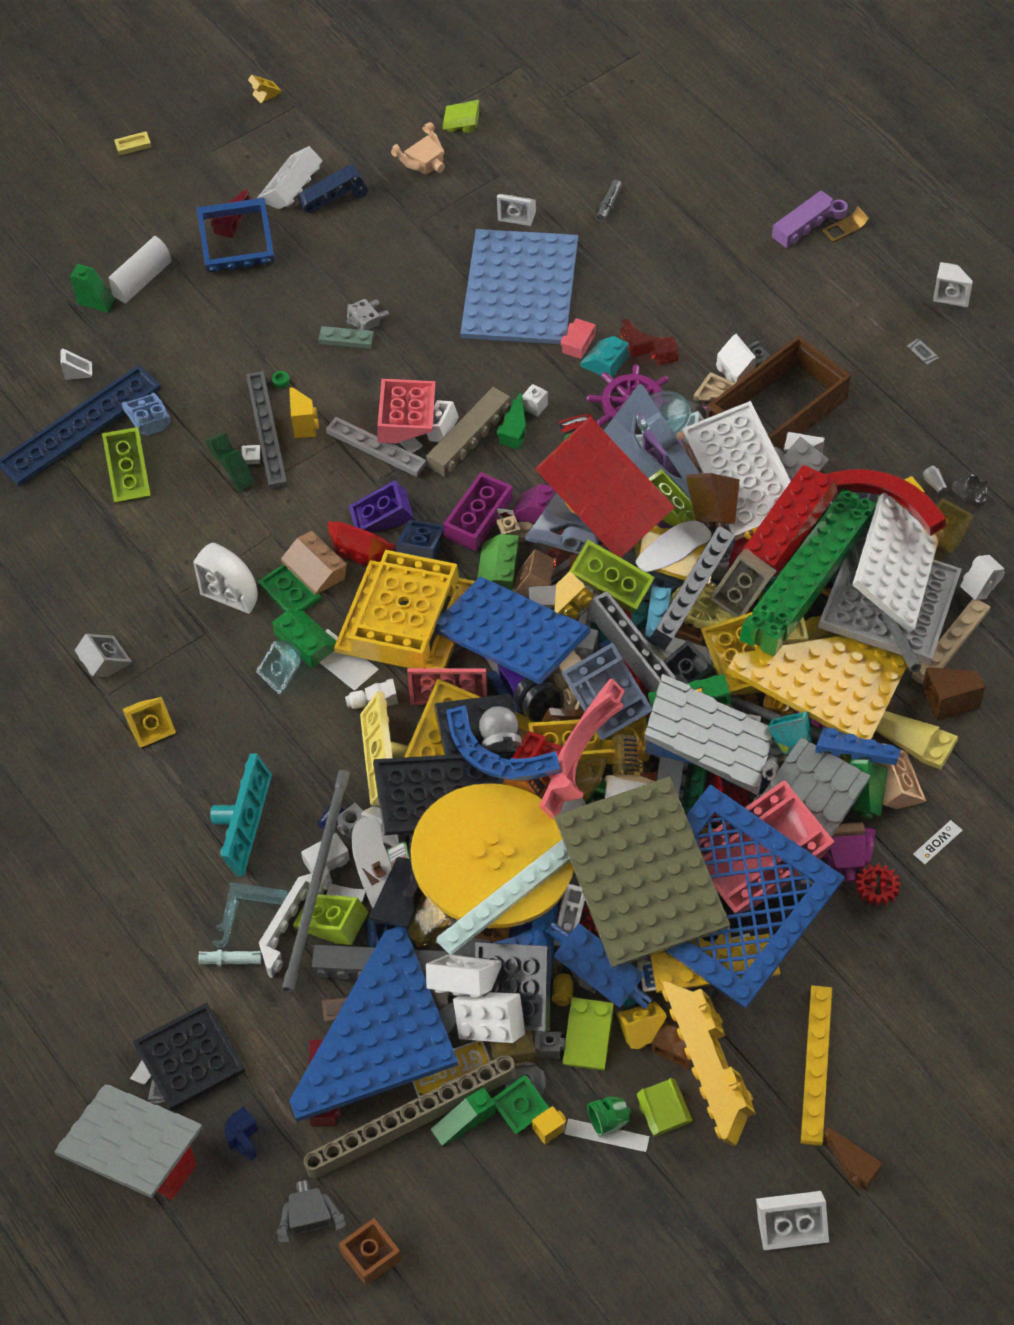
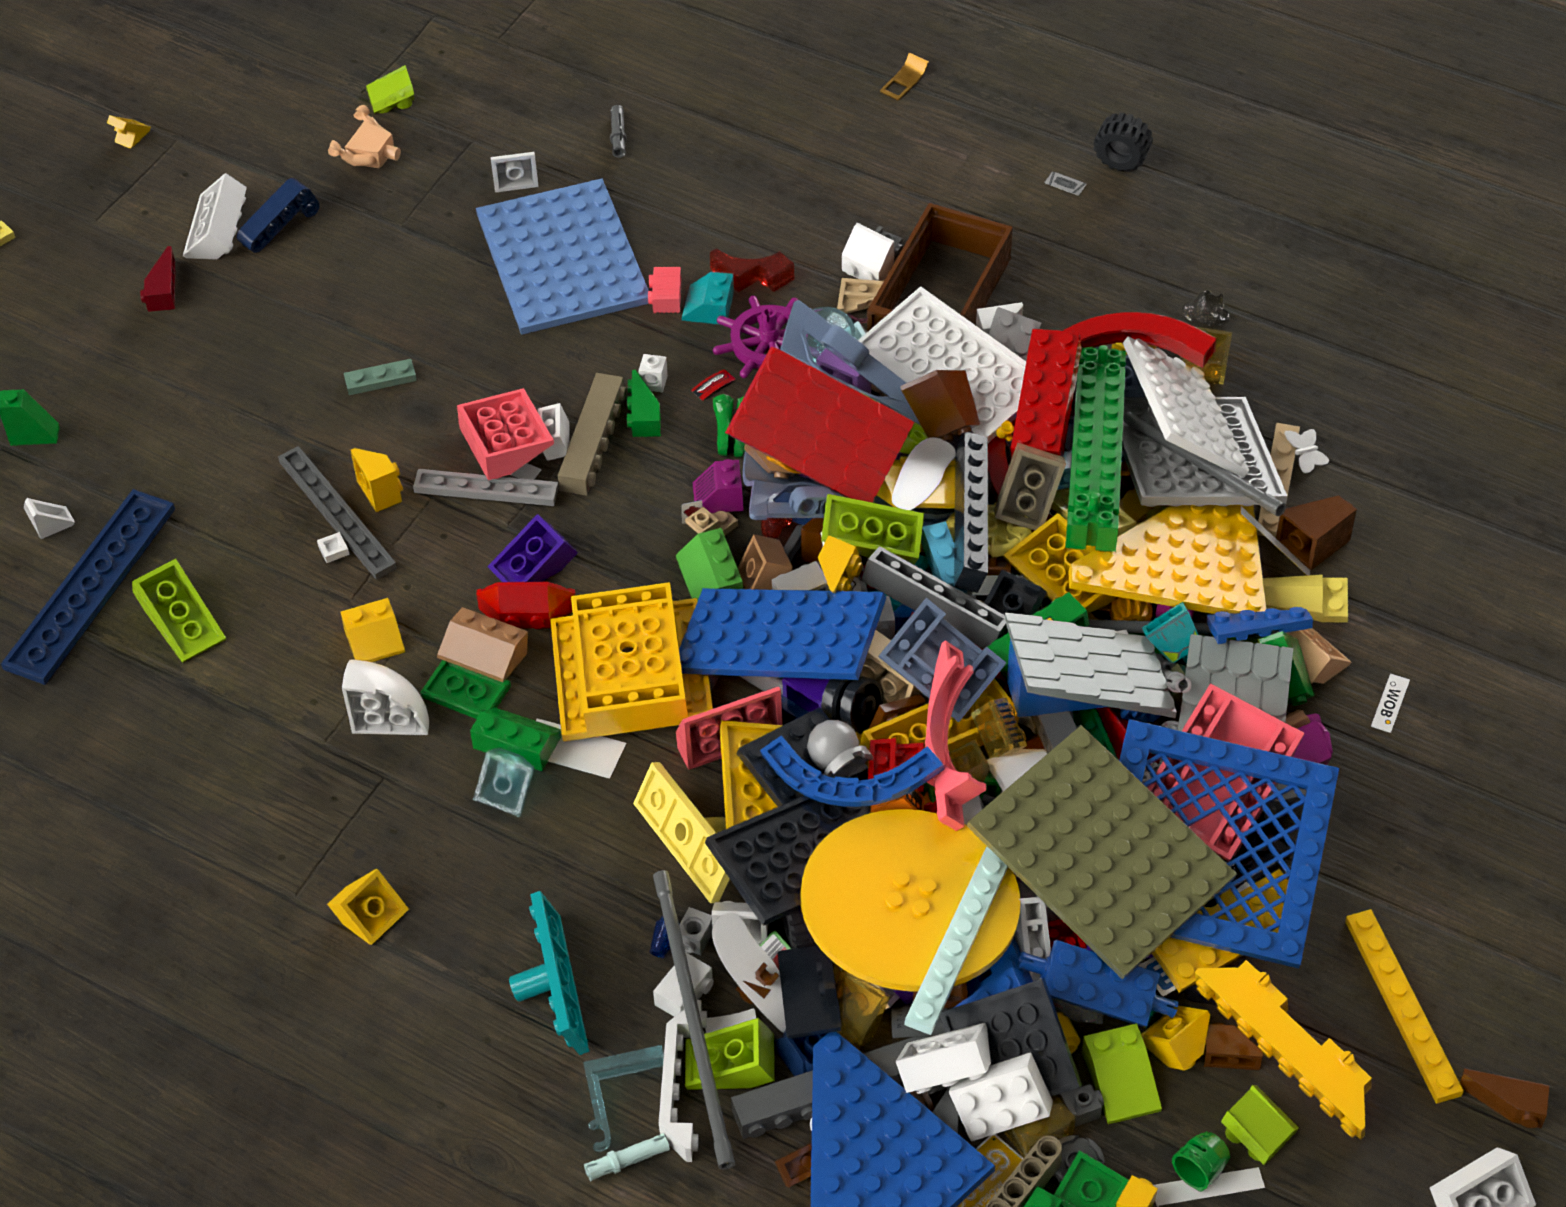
camera: 25 degrees left, 5 degrees down
light grey slope [75,634,132,677] -> none
white brick [108,236,171,304] -> none
medium blue slope [122,393,171,436] -> none
blue window [196,198,275,272] -> none
dark green arch [205,433,255,491] -> none
green tile [272,371,290,389] -> none
white piece [345,679,398,709] -> none
light grey piece [346,299,389,330] -> none
dark blue slope [396,520,444,560] -> none
magenta brick [443,472,513,551] -> none
medium lavender hinge [772,190,847,248] -> none
red gear [855,863,901,907] -> none
light grey cone [923,466,947,494] -> none
white slope [933,262,973,307] -> none
white brick [960,555,1005,600] -> none
none -> yellow slope [340,598,405,662]
none -> black tyre [1093,113,1153,172]
none -> white sticker [1241,506,1310,576]
none -> white piece [1284,429,1329,473]

